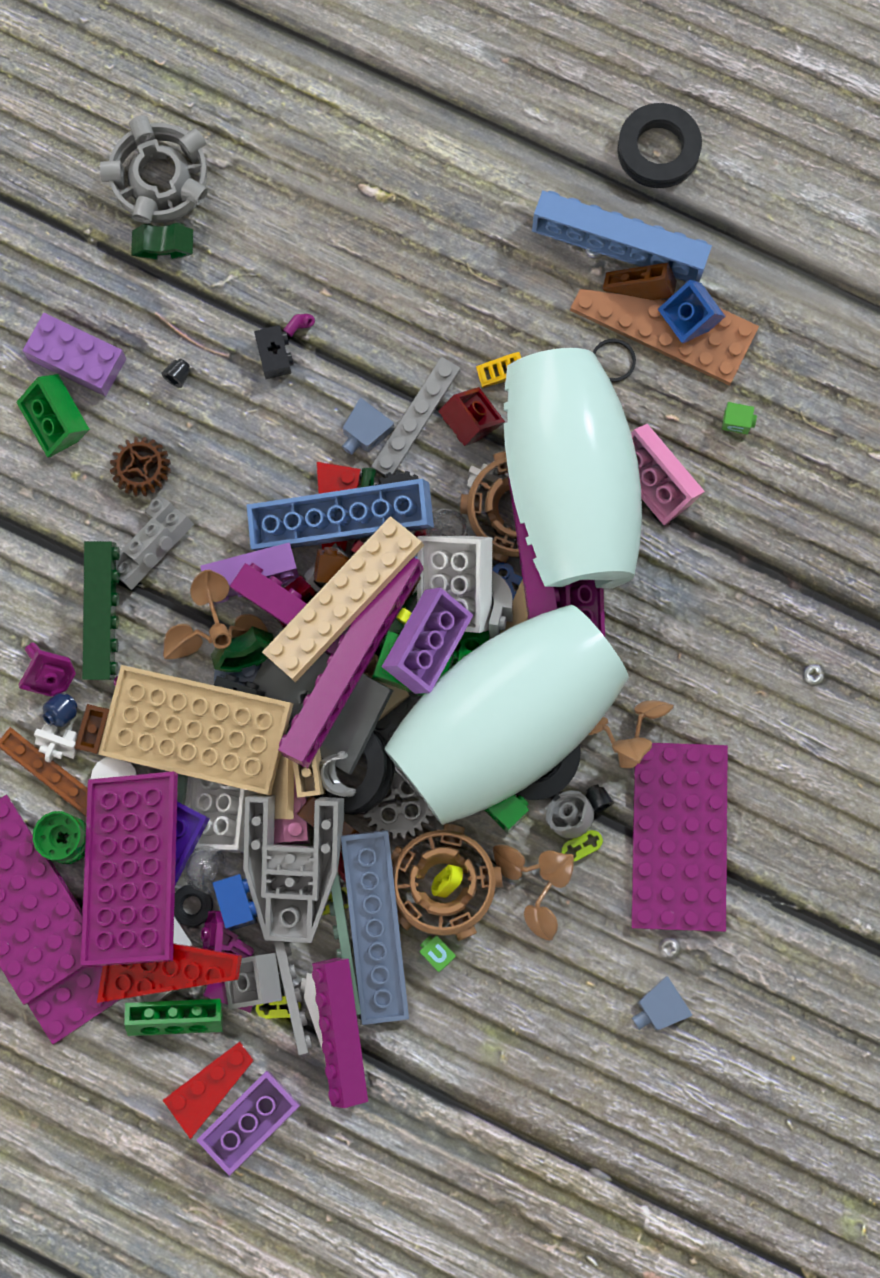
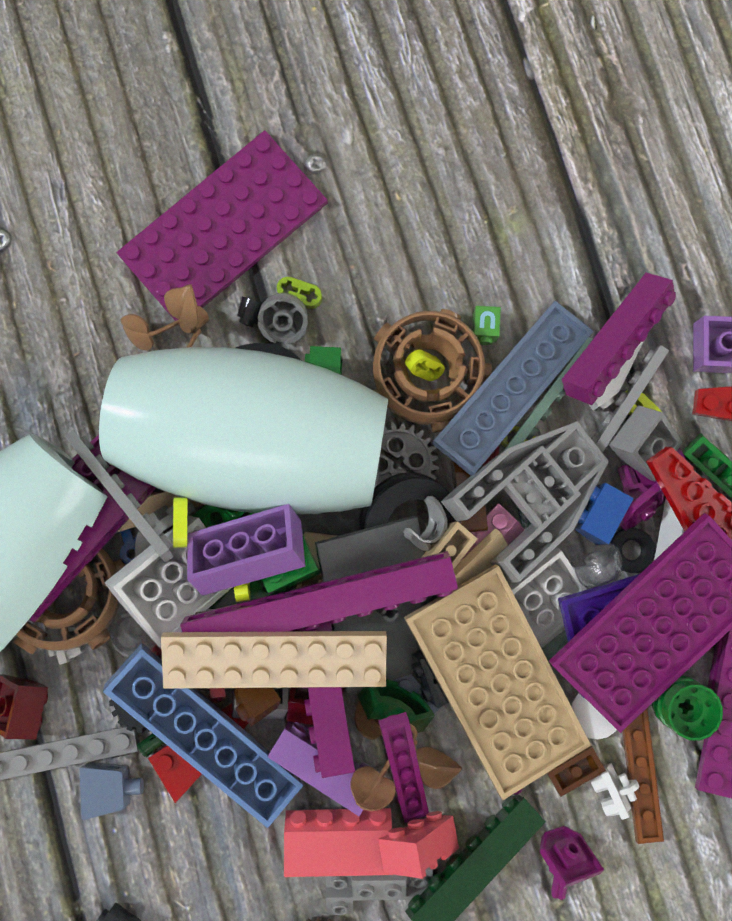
camera: 130 degrees left, 5 degrees up
dark blue head [42,693,78,728] -> none
medium nougat plant [493,844,574,941] -> none
sand blue torso [631,976,692,1031] -> none
none -> light grey plate [64,430,174,563]
none -> neon yellow beam [173,497,188,548]
none -> coral slope [284,808,393,877]
none -> coral wedge [378,811,459,879]
none -> magenta plate [379,712,429,823]

